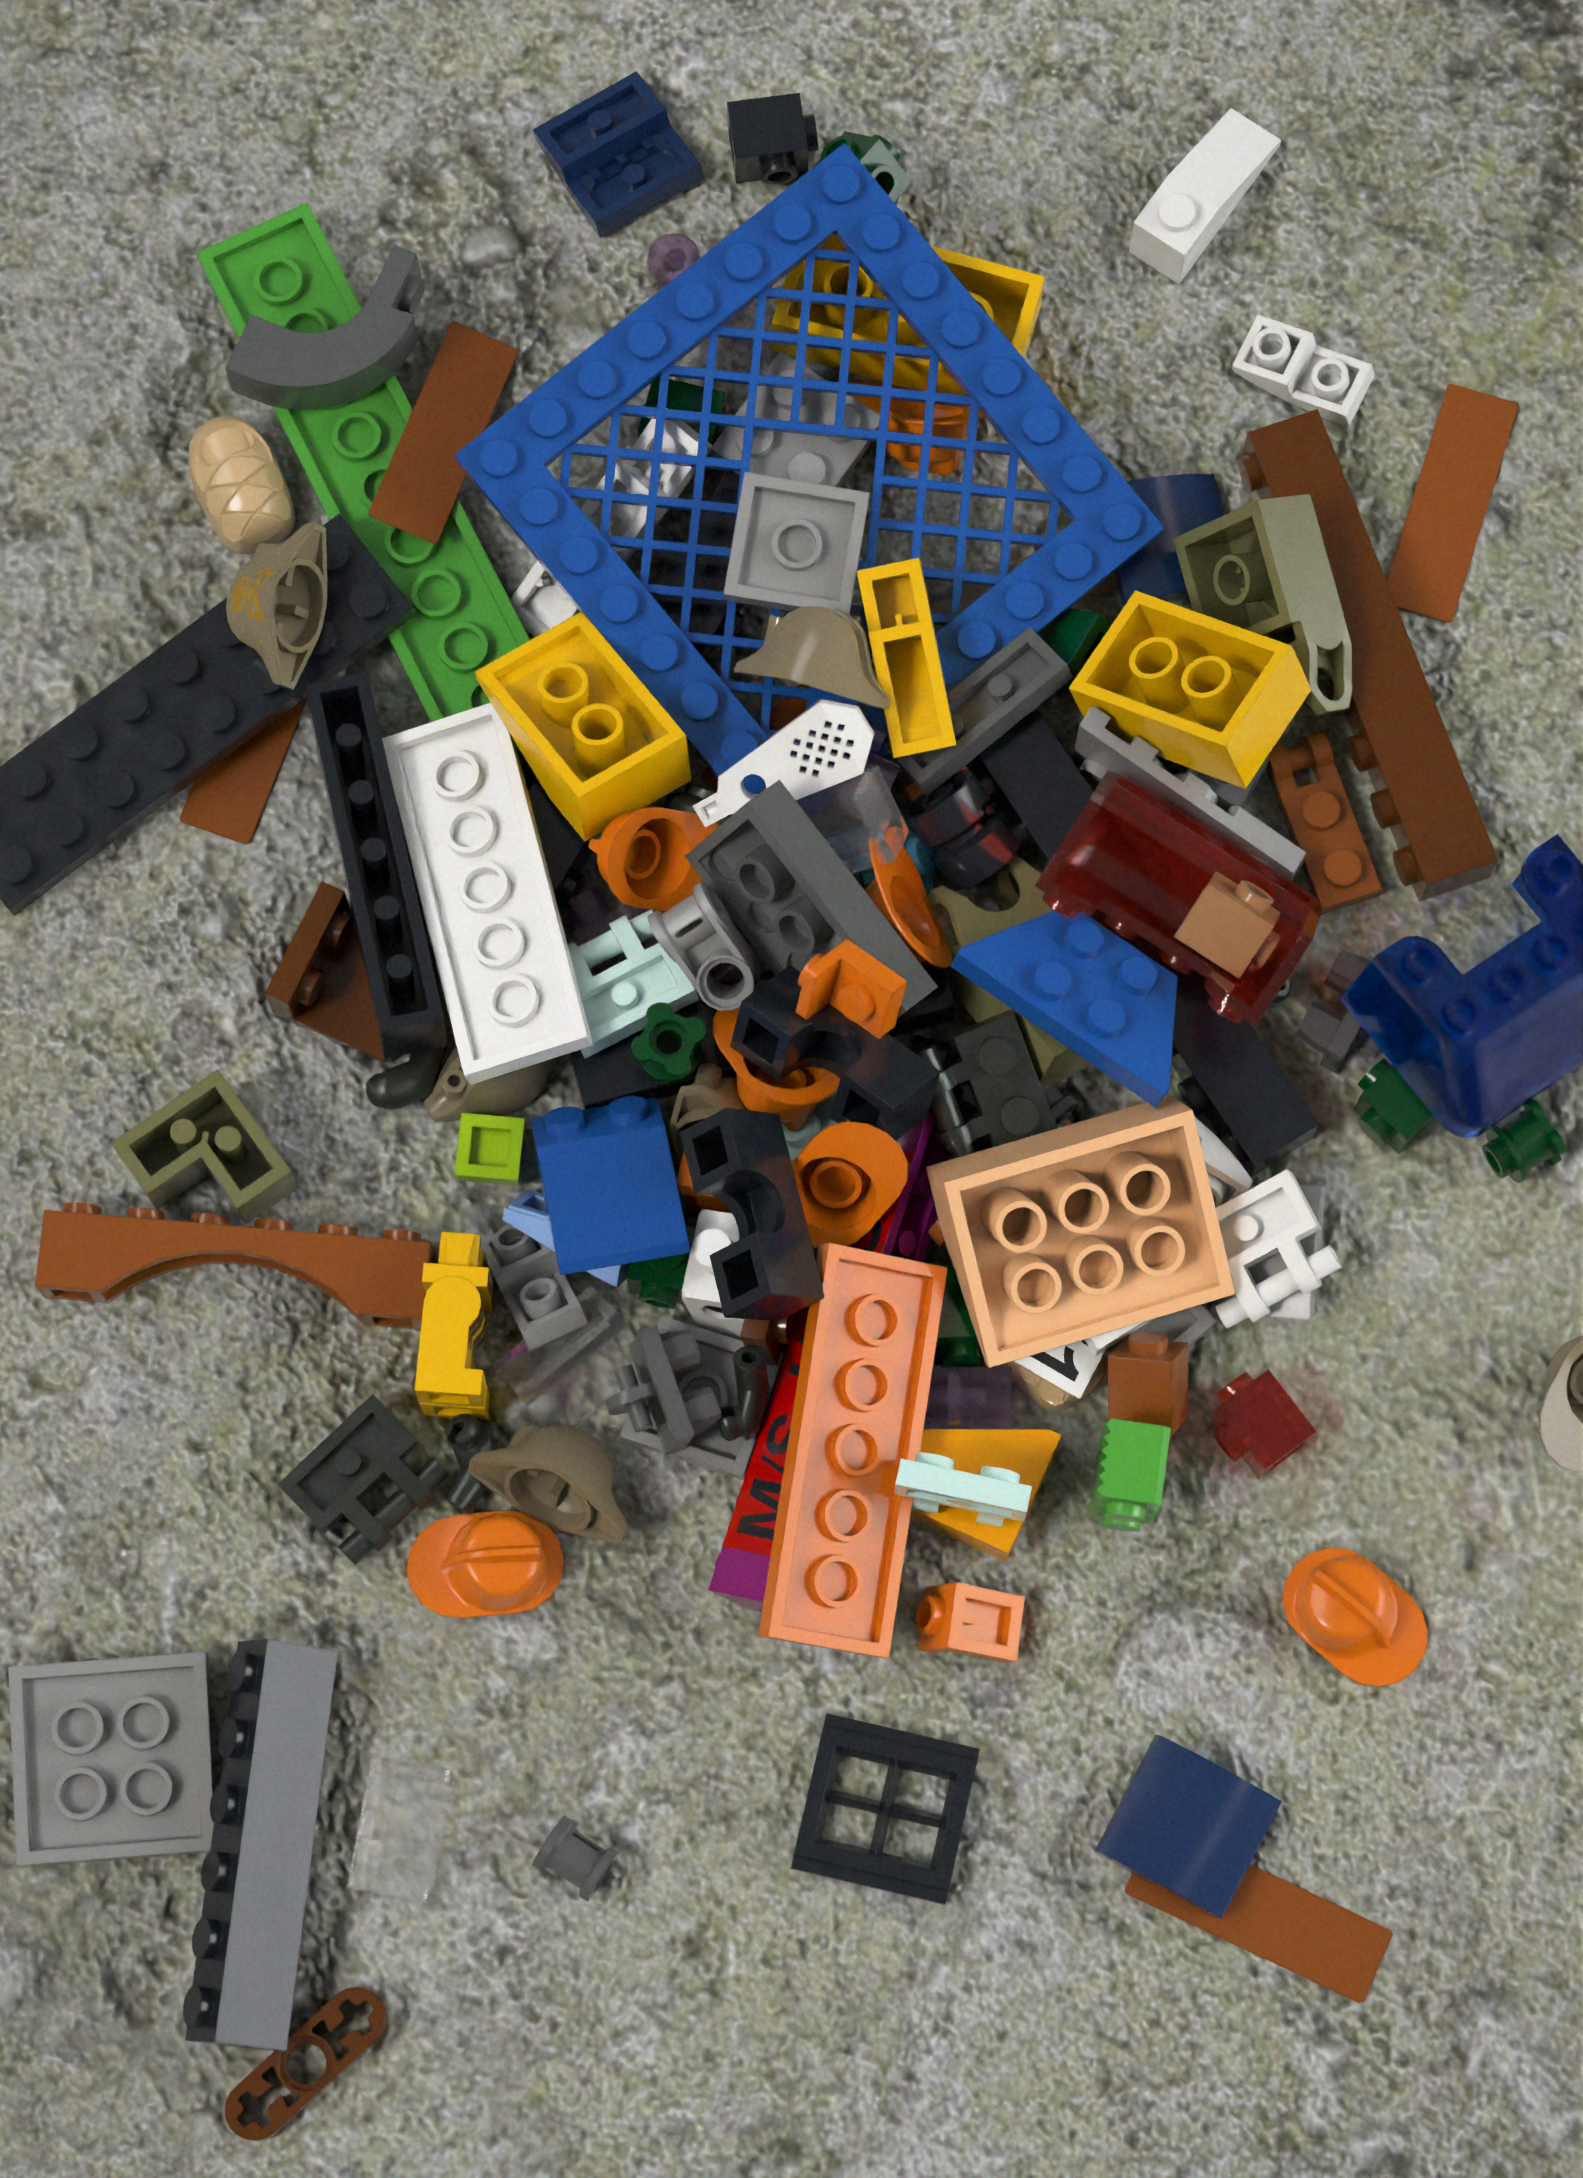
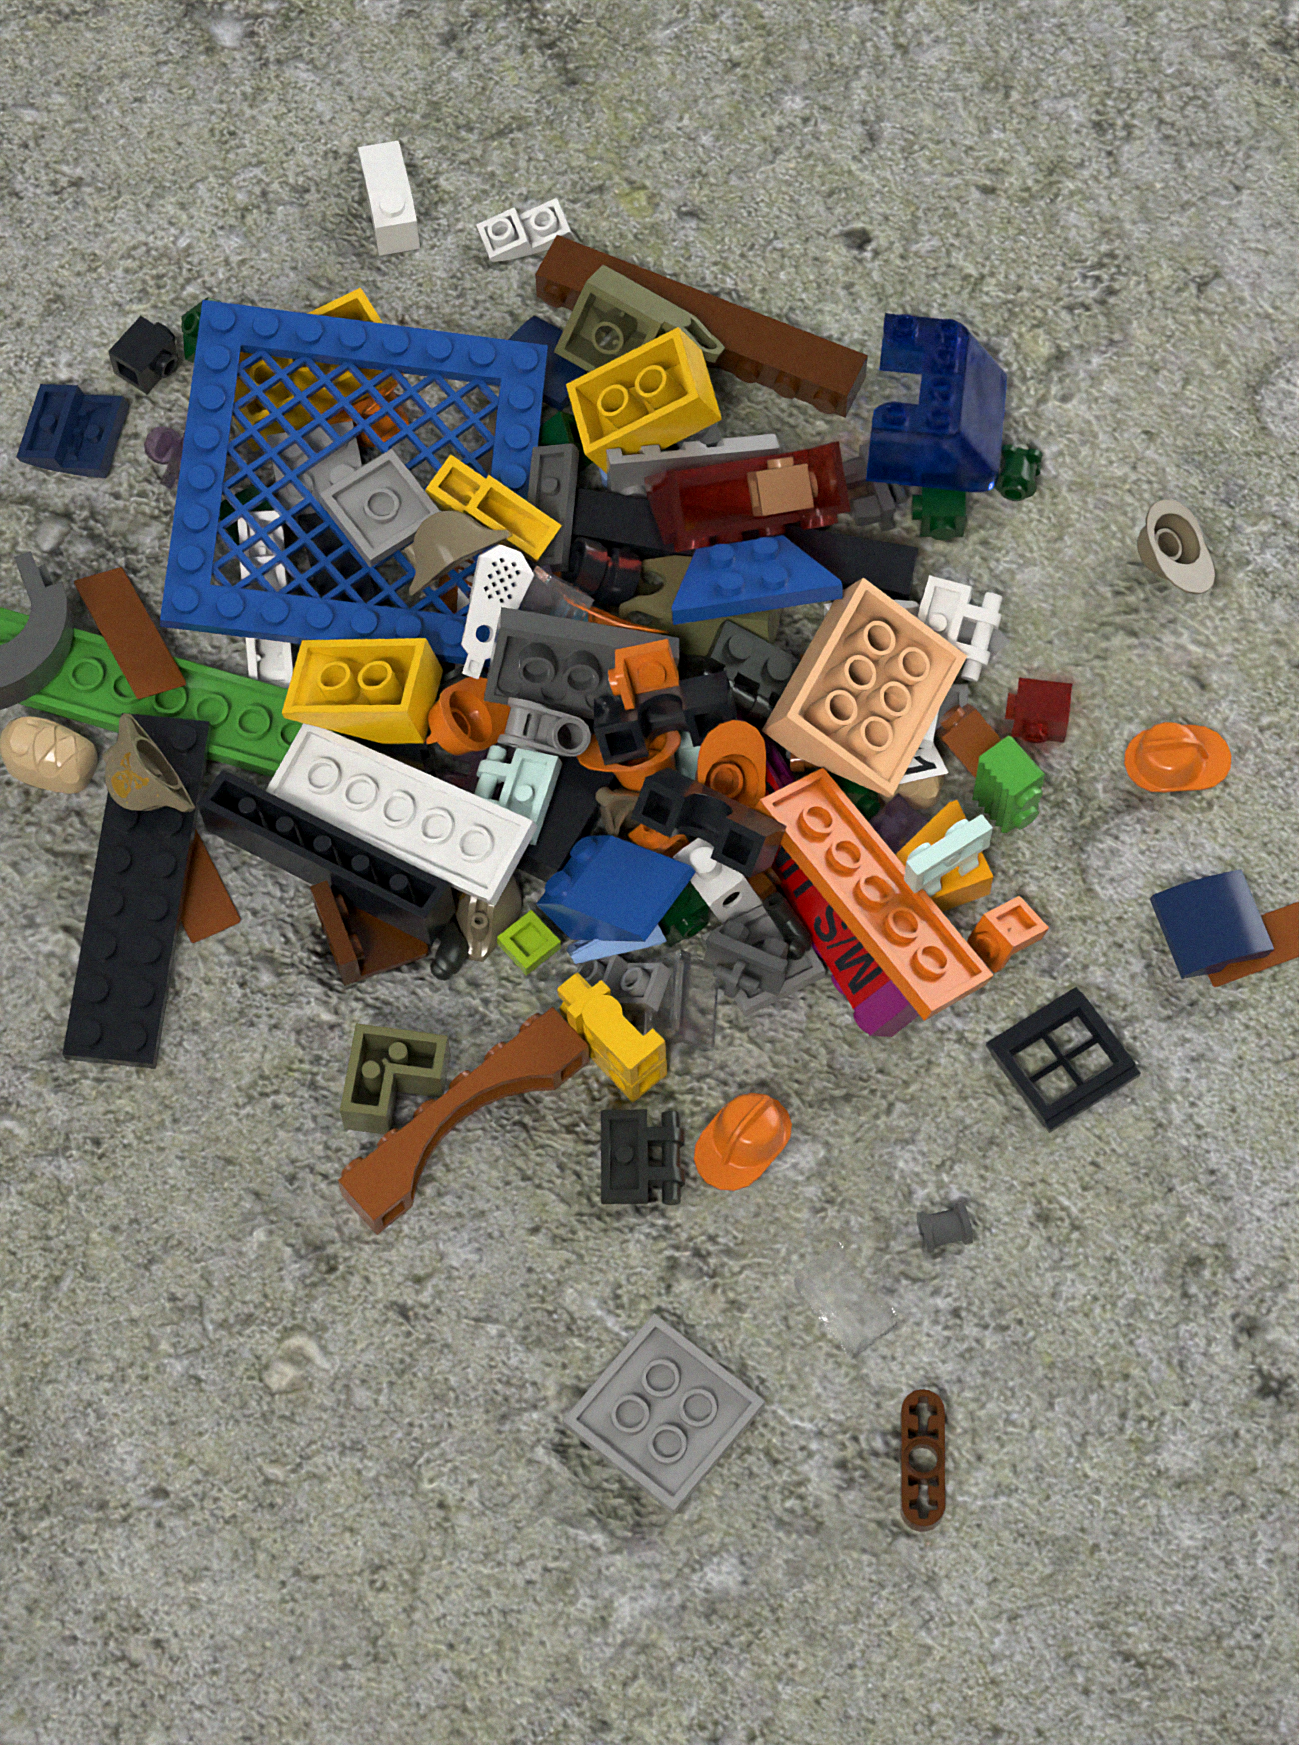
camera: 45 degrees left, 10 degrees down
brick [183,1639,338,2051] -> none
pearl dark grey arm [443,1413,497,1515] -> none
dark tan hat [468,1425,627,1544] -> none
dark green brick [631,1002,706,1082] -> none
dark orange plate [1266,730,1382,916] -> none
dark orange sticker [1387,384,1518,623] -> none

